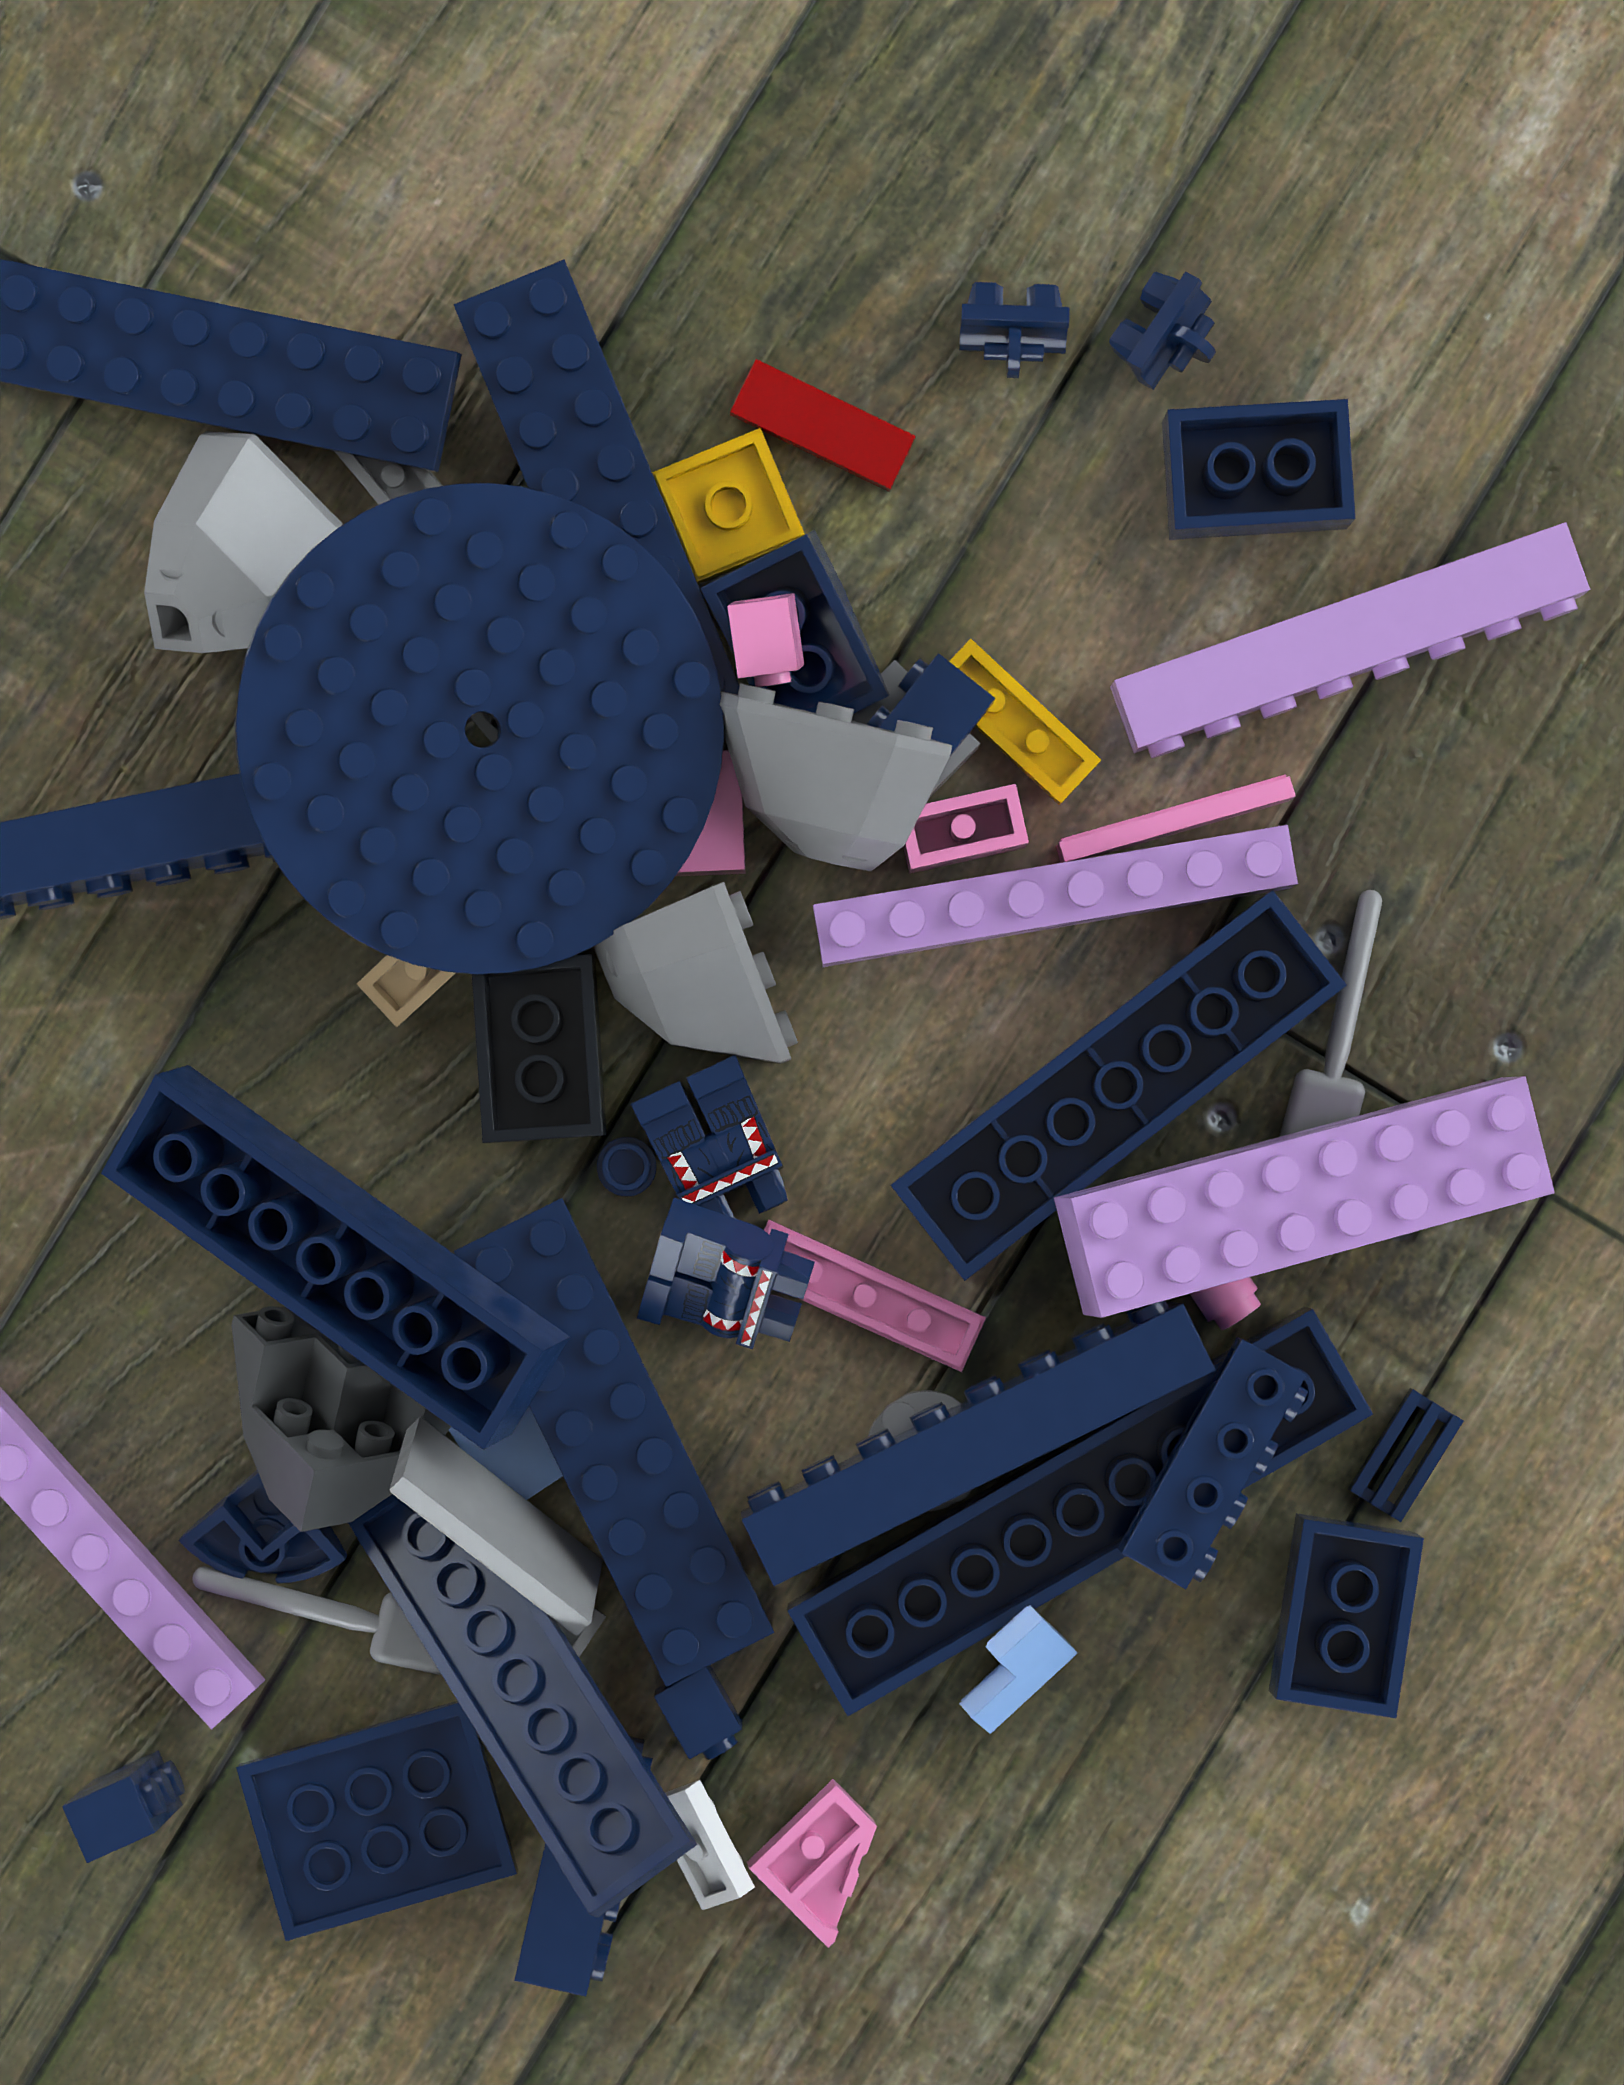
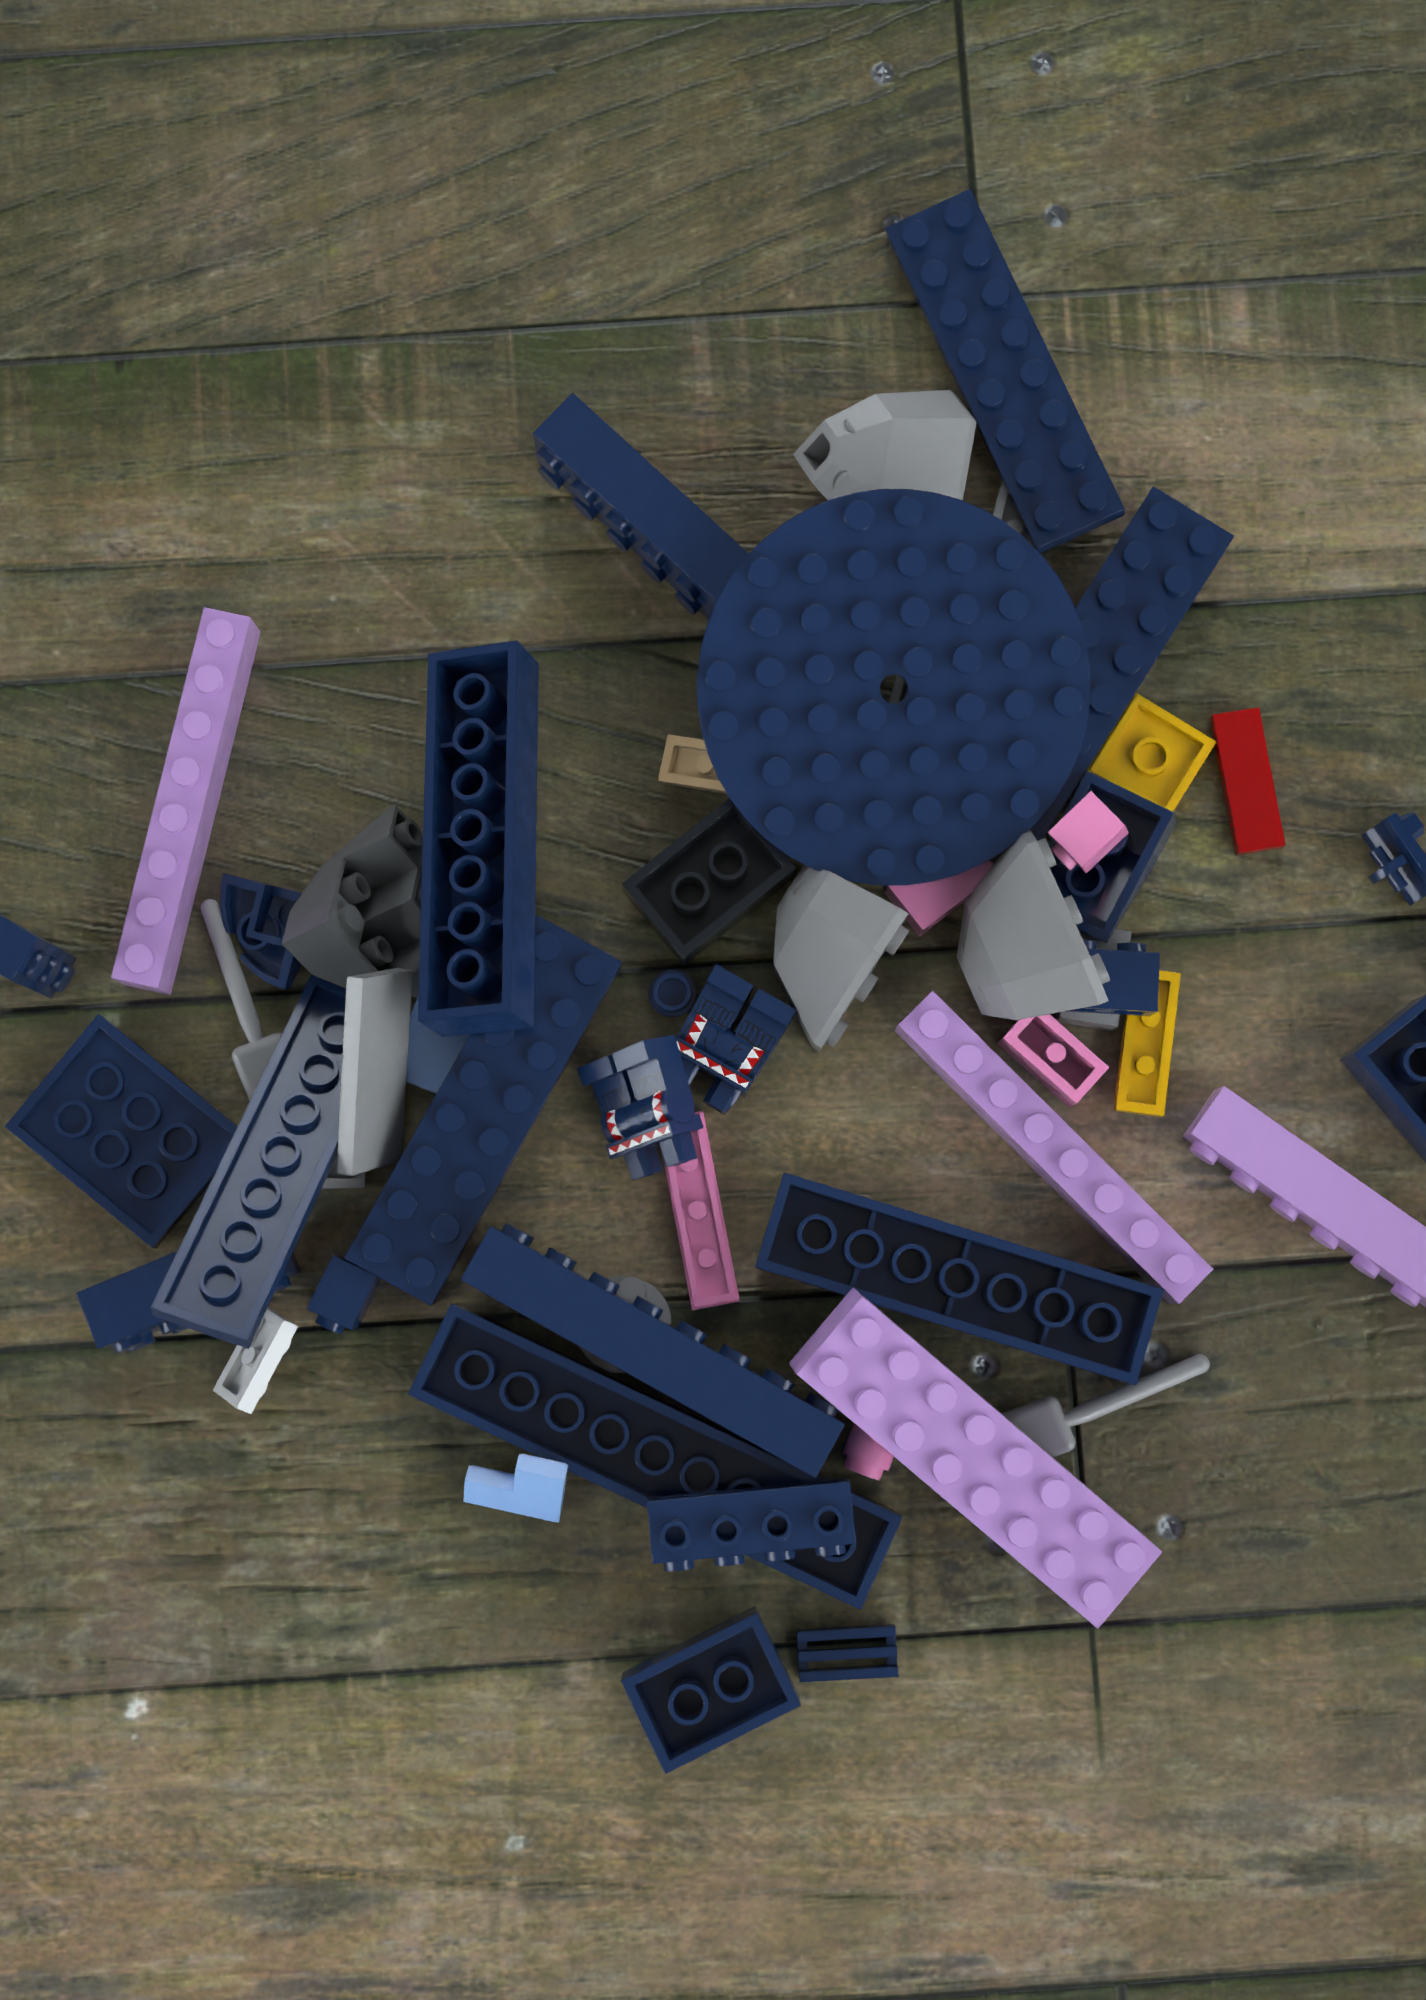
camera: 55 degrees right, 5 degrees down
bright pink wing [747,1779,877,1948] -> none
bright pink tile [1056,774,1295,863] -> none

